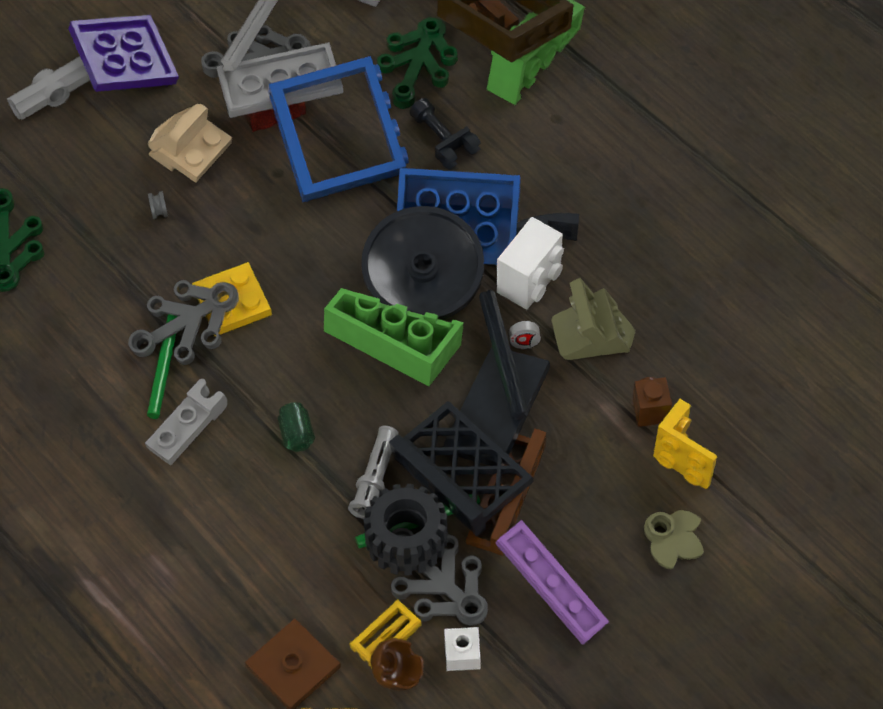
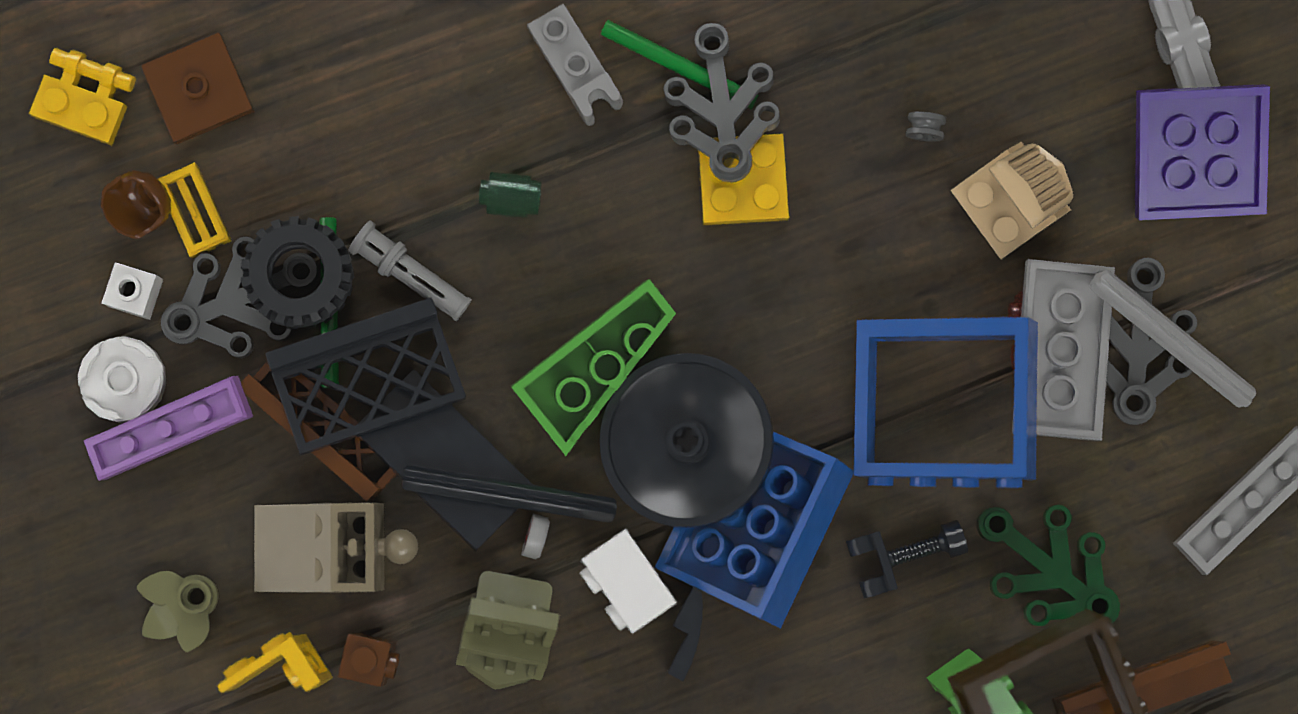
camera: 105 degrees right, 25 degrees up
none -> white tile [78,336,166,423]
none -> dark tan slope [254,503,419,592]

